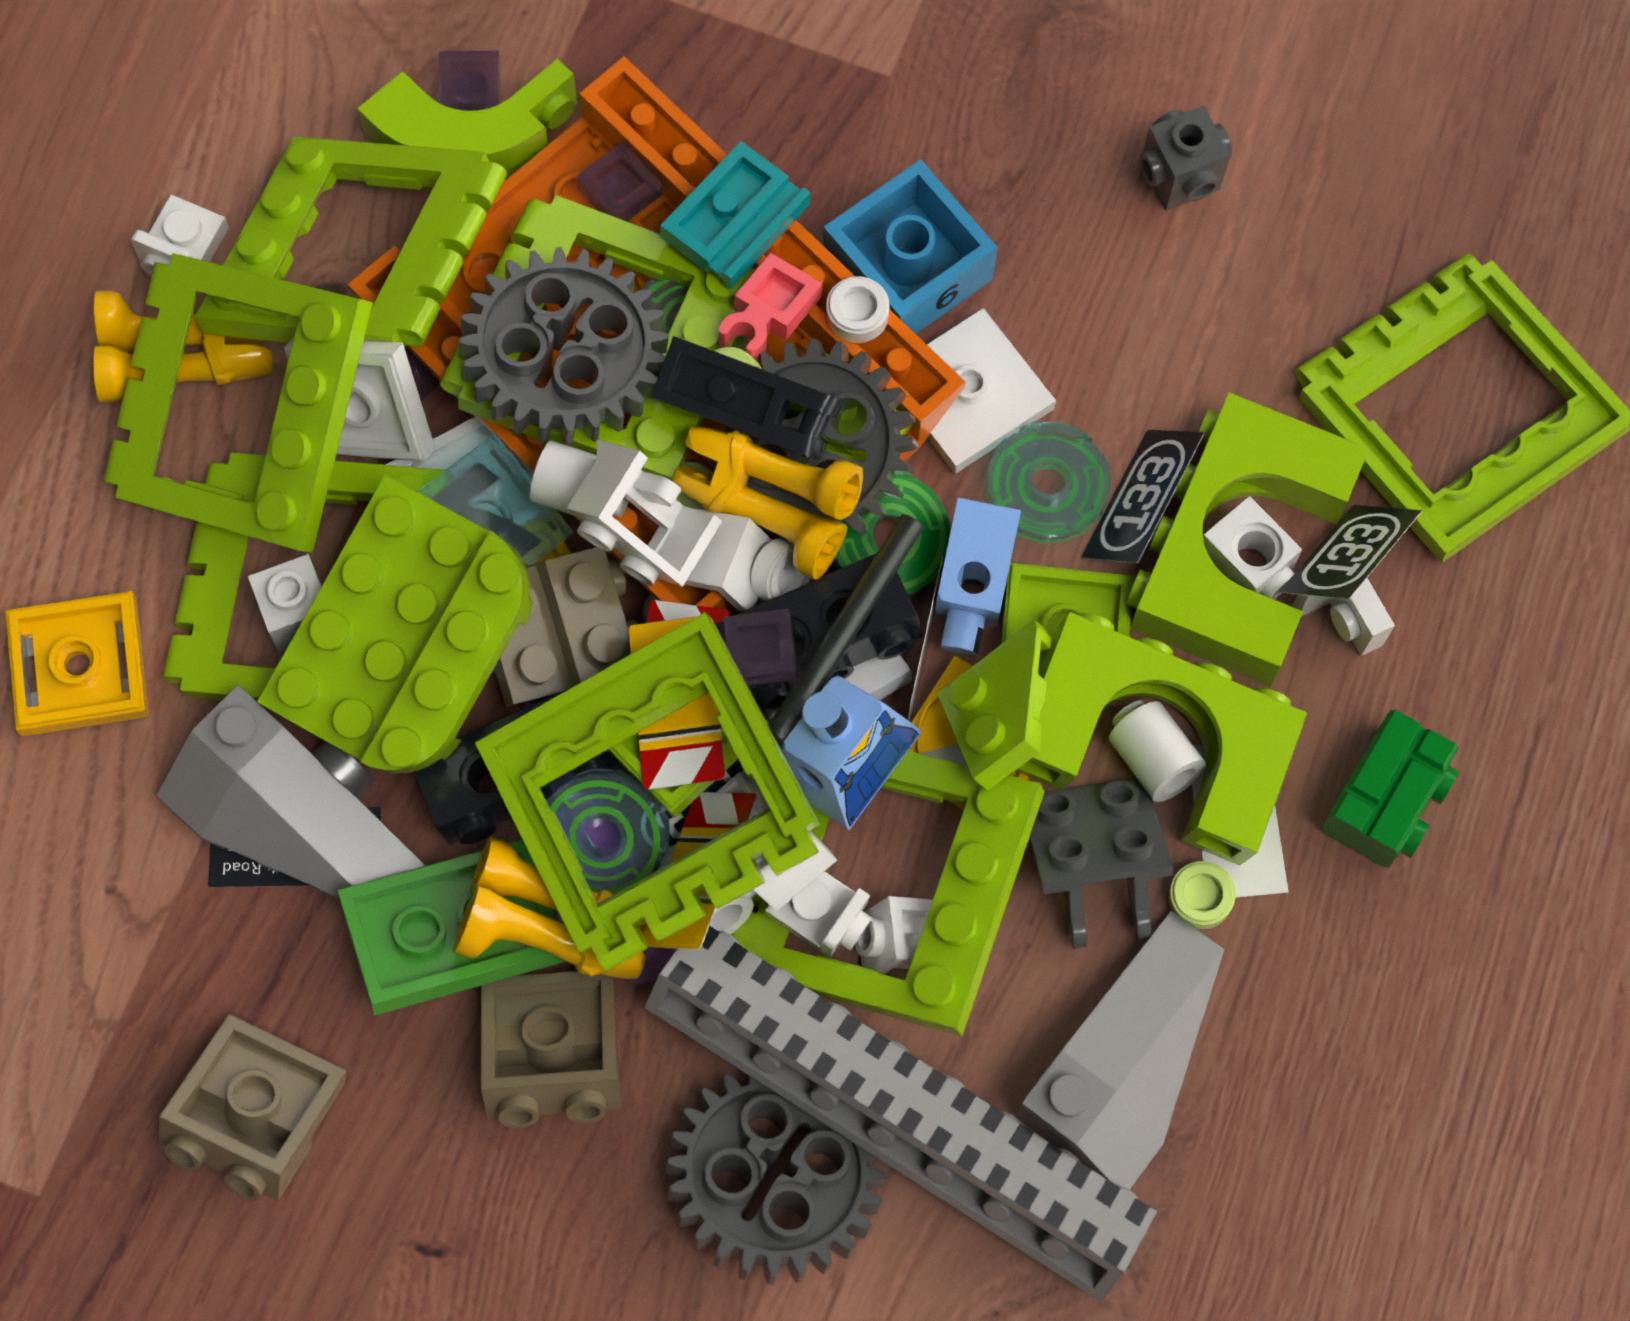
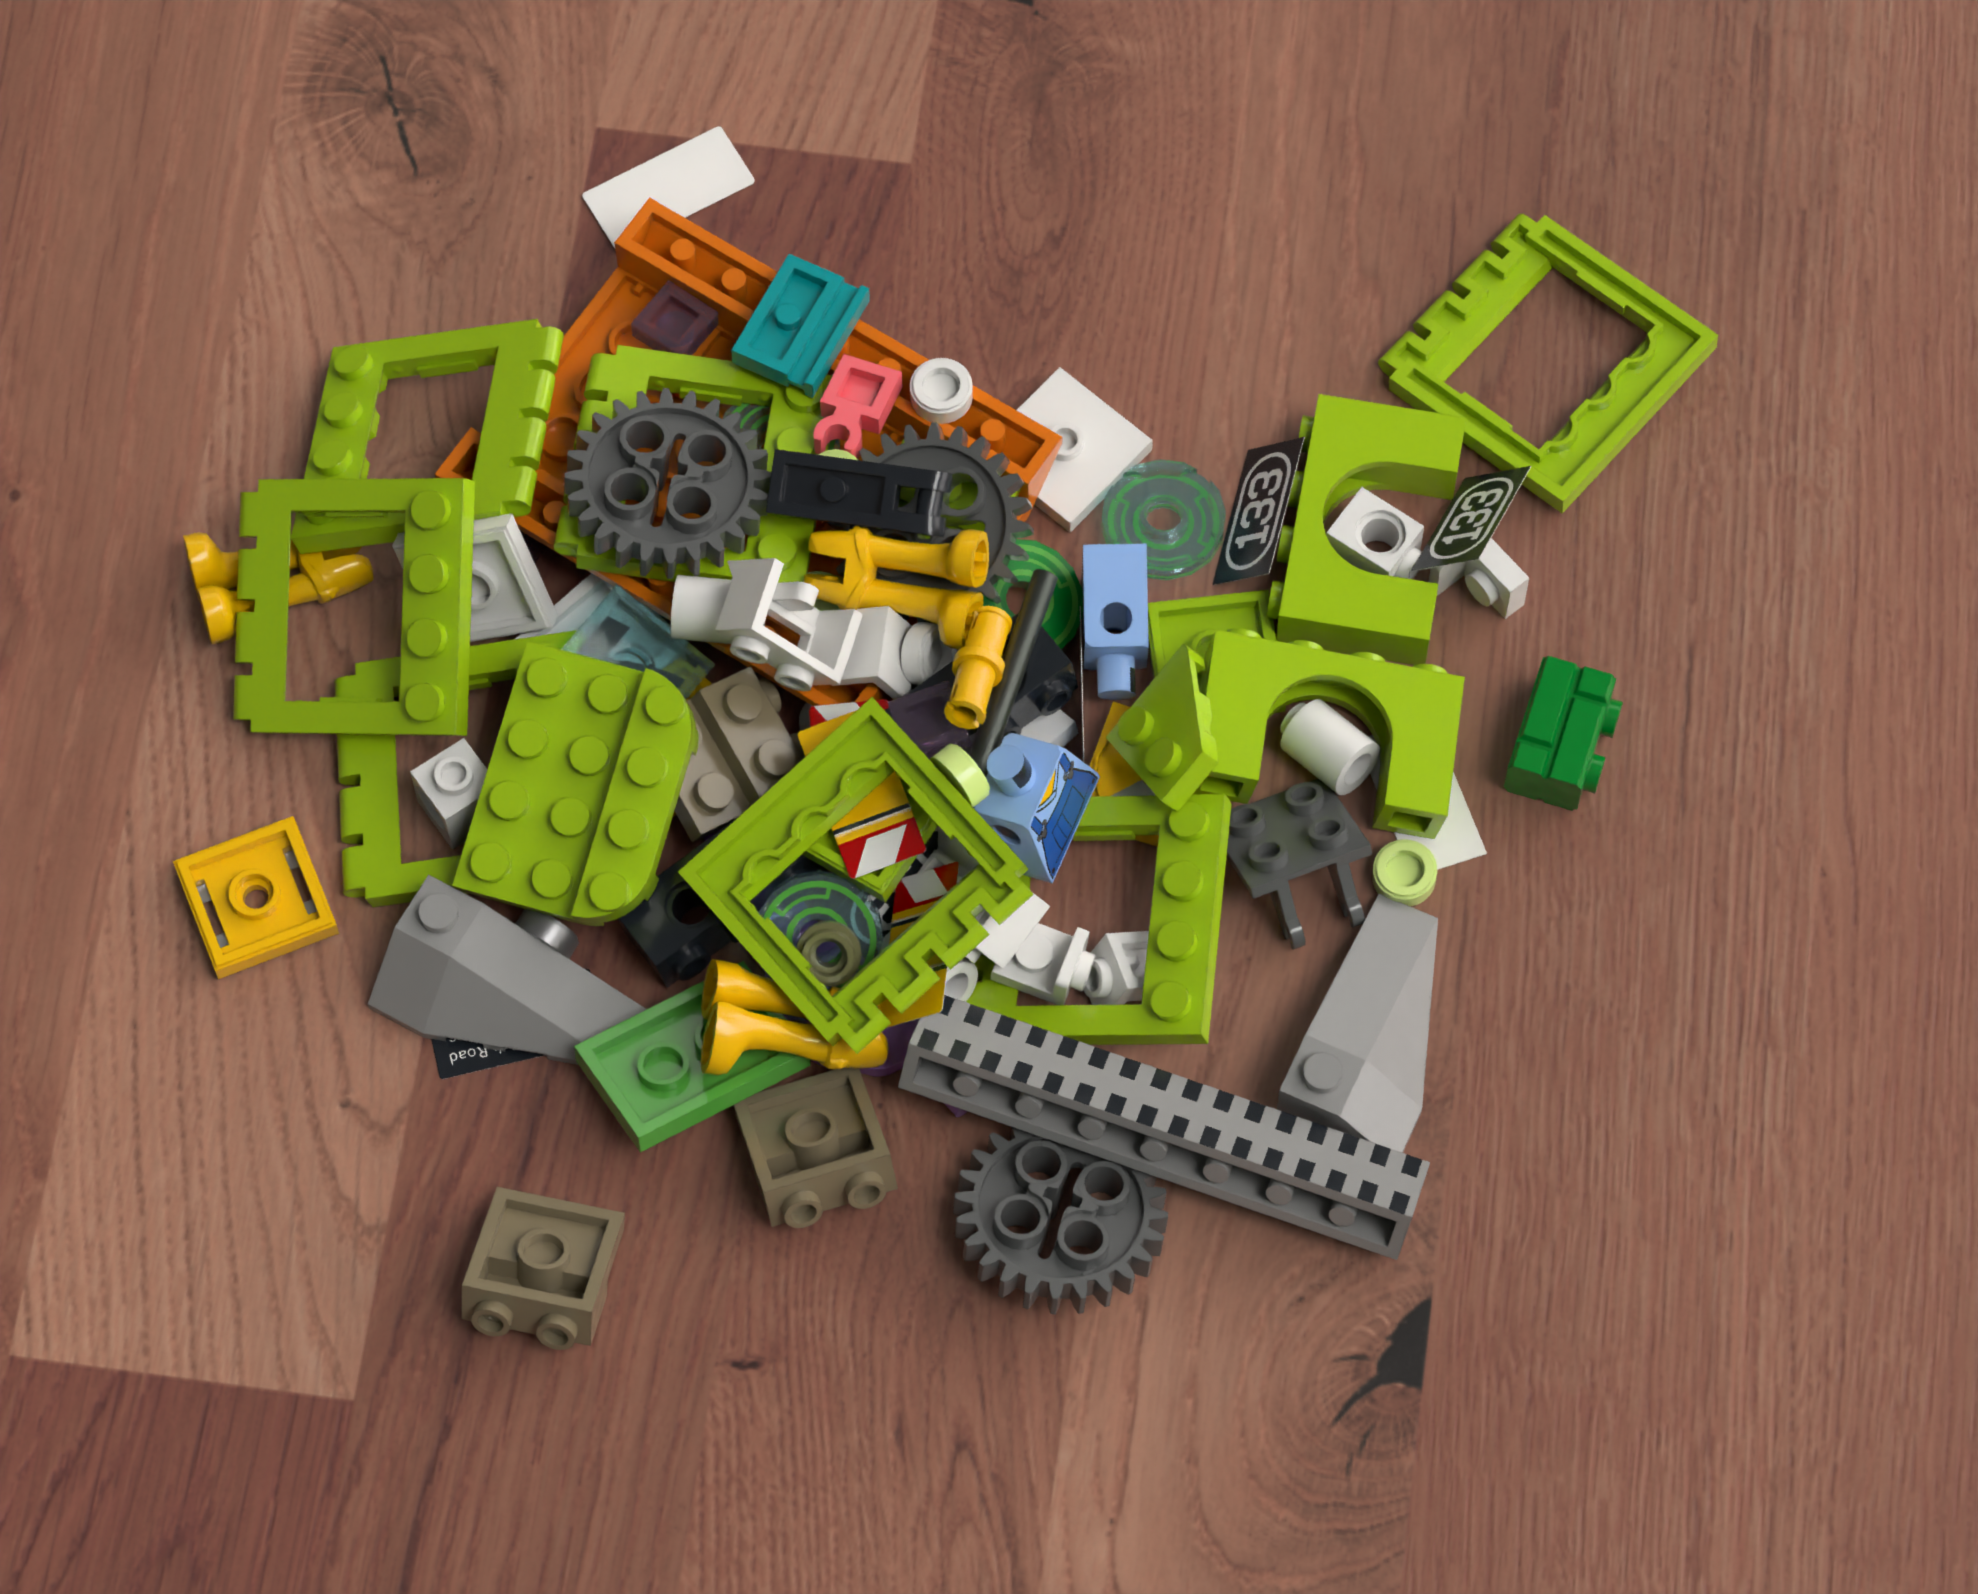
camera: 10 degrees left, 5 degrees down
white bracket [130,195,229,276] -> none
lime arch [357,59,577,180] -> none
plate [438,50,501,111] -> none
dark azure brick [823,159,998,334] -> none
dark grey brick [1140,106,1232,210] -> none
none -> white sticker [582,126,755,248]
none -> olive plate [797,920,862,986]
none -> yellowish green tile [930,744,990,807]
none -> yellow pin [944,606,1012,729]

